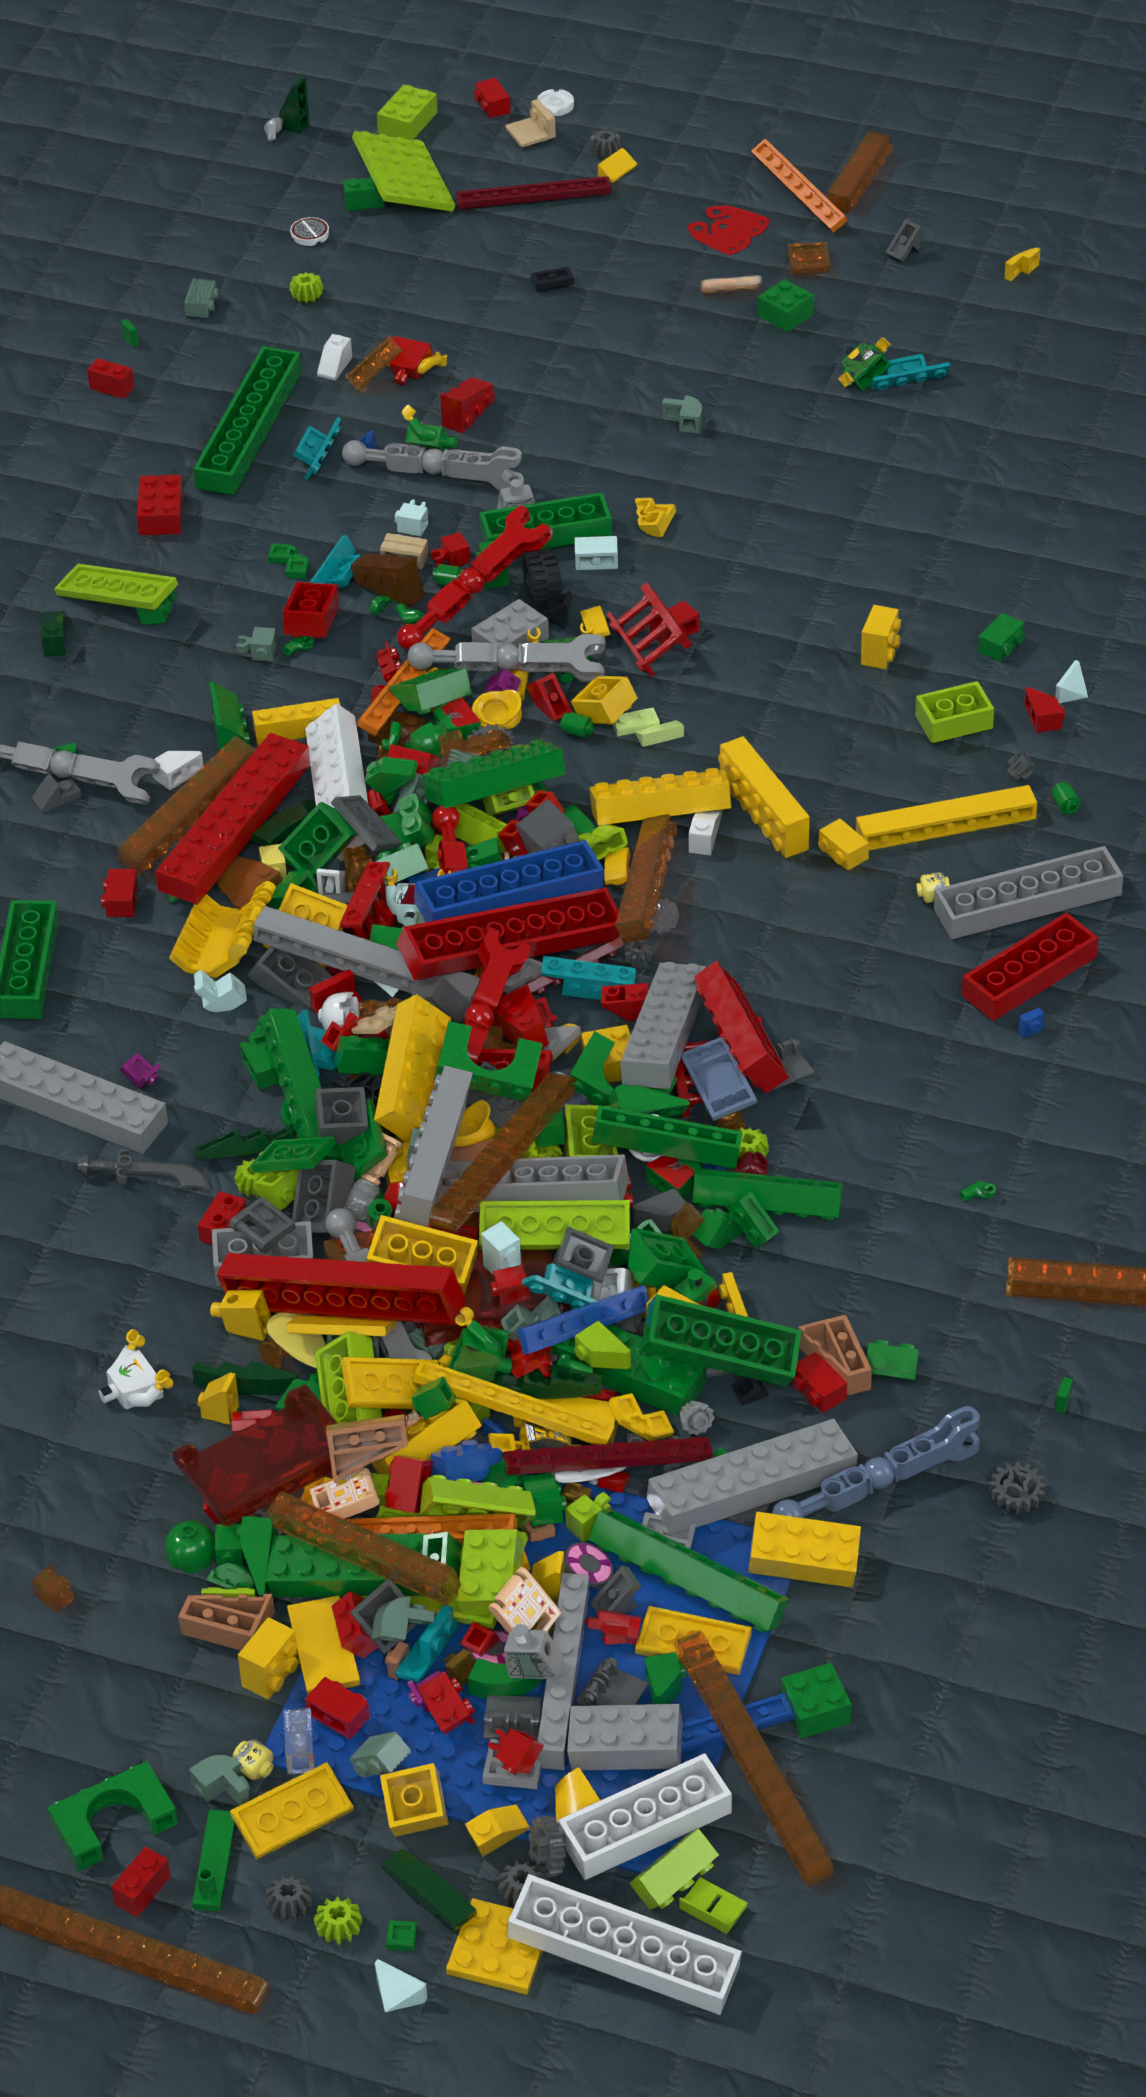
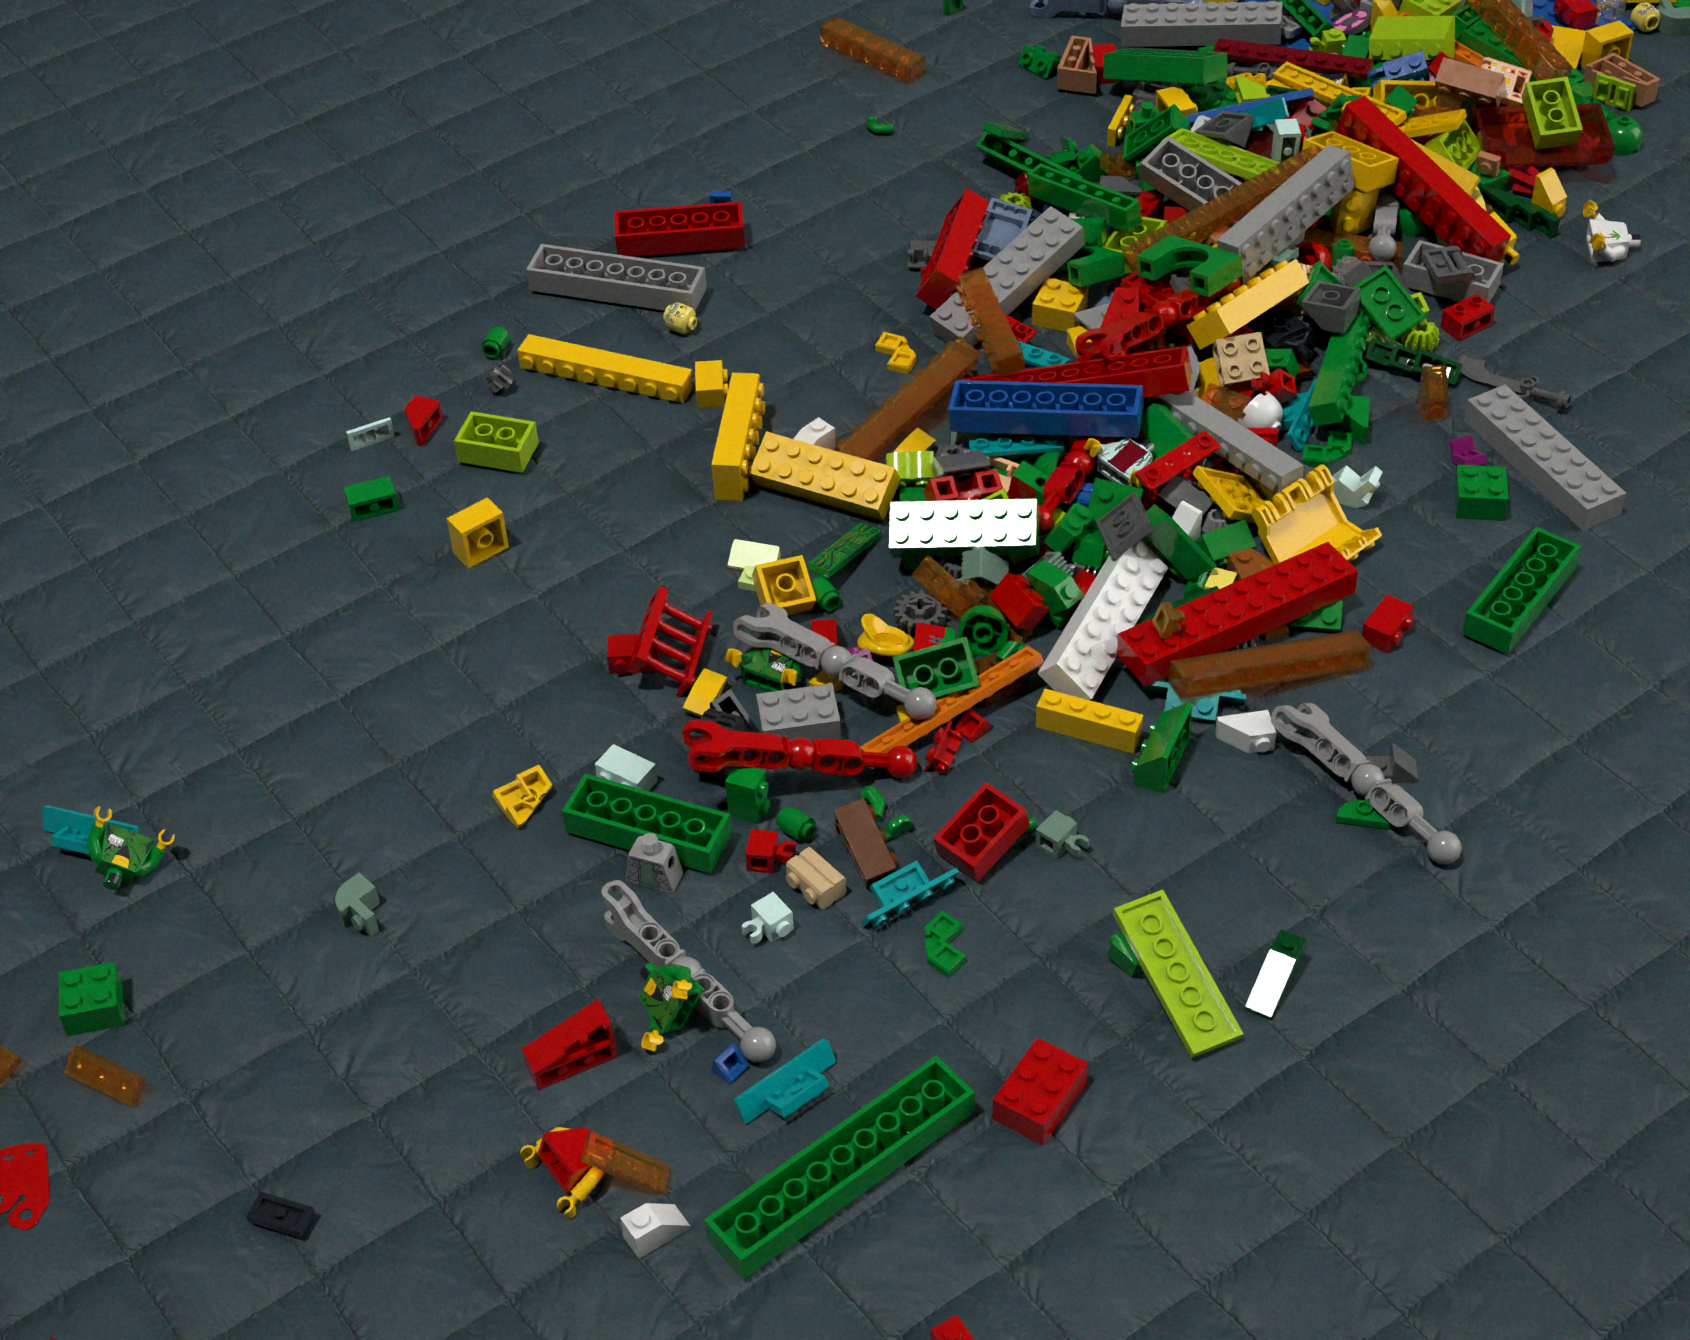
camera: 145 degrees left, 0 degrees up
none -> green tile [808,522,881,578]
none -> yellow tile [875,332,917,375]
none -> clear orange brick [956,267,1026,378]
none -> green tile [982,121,1029,140]
none -> pearl gold tile [1152,602,1186,639]
none -> clear orange slope [1417,365,1449,420]
none -> green brick [1453,465,1509,521]
none -> nougat plate [1476,151,1501,178]
none -> lime brick [1521,77,1583,150]

